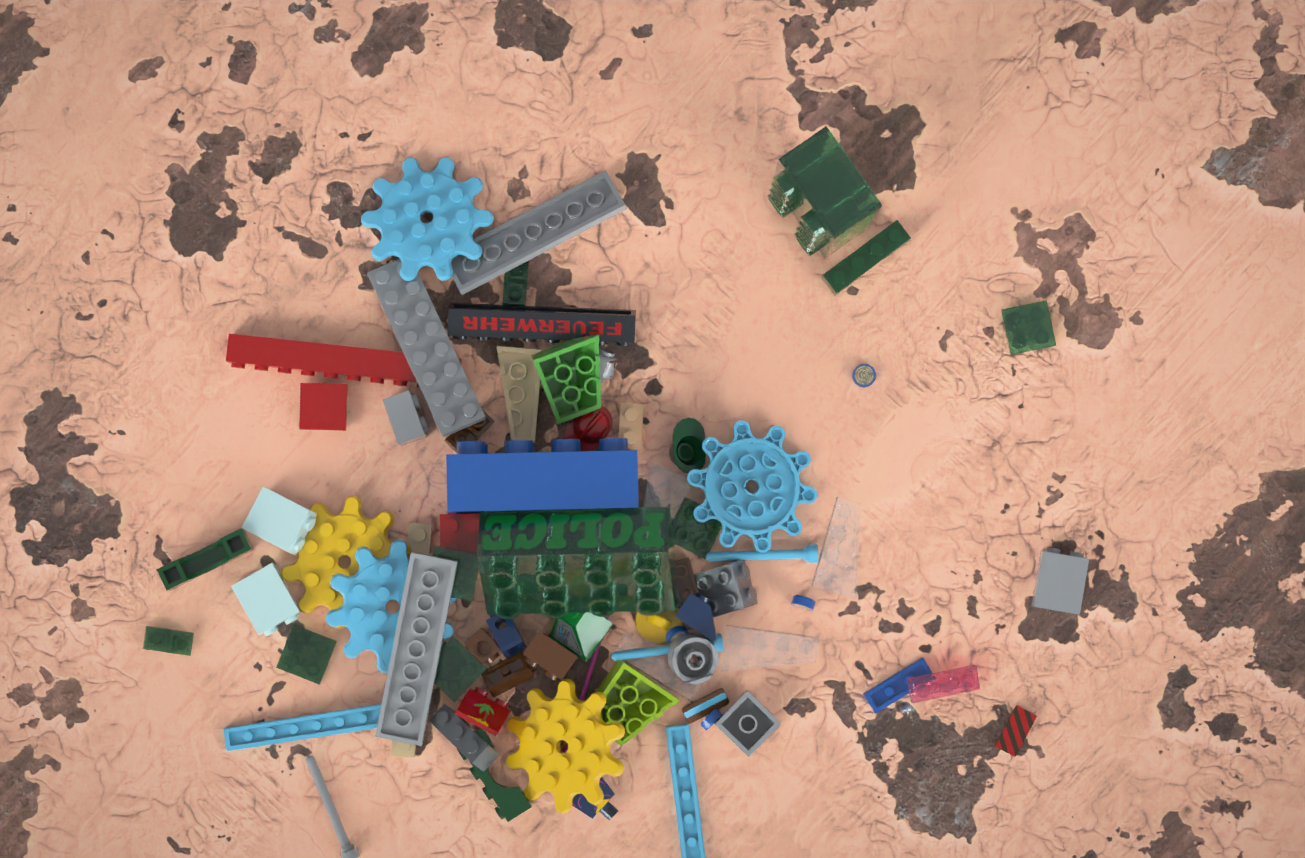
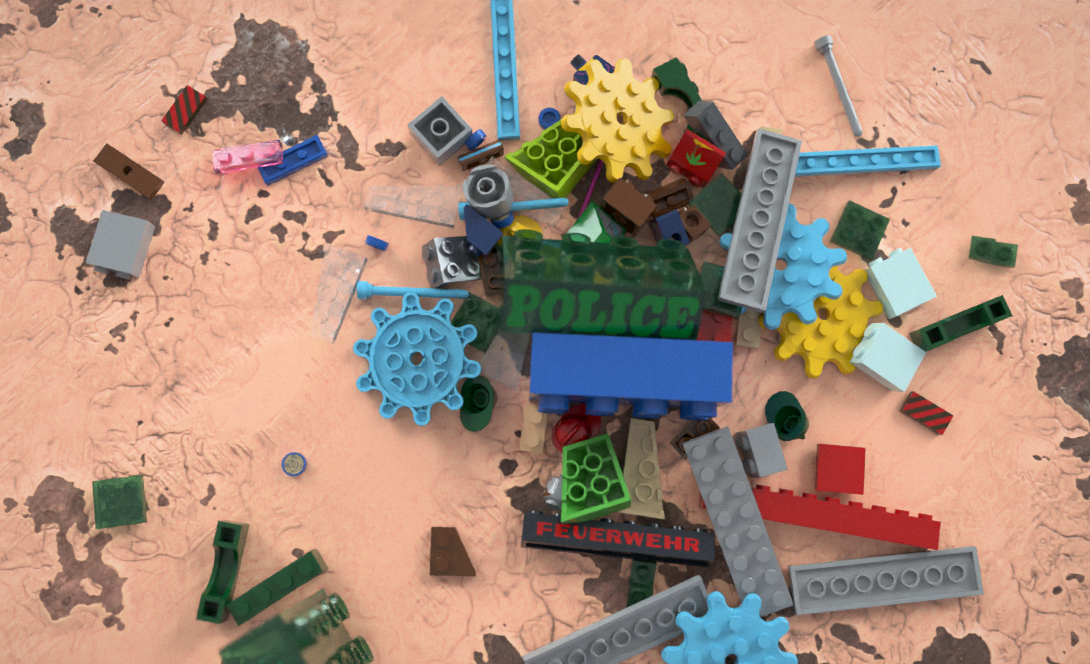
camera: 175 degrees right, 5 degrees down
none -> reddish brown tile [93,143,165,200]
none -> dark green arch [196,519,250,624]
none -> reddish brown wing [430,526,476,576]
none -> blue tile [538,108,561,130]
none -> dark green piece [765,391,809,441]
none -> light grey plate [788,546,984,615]
none -> tile [900,391,954,436]

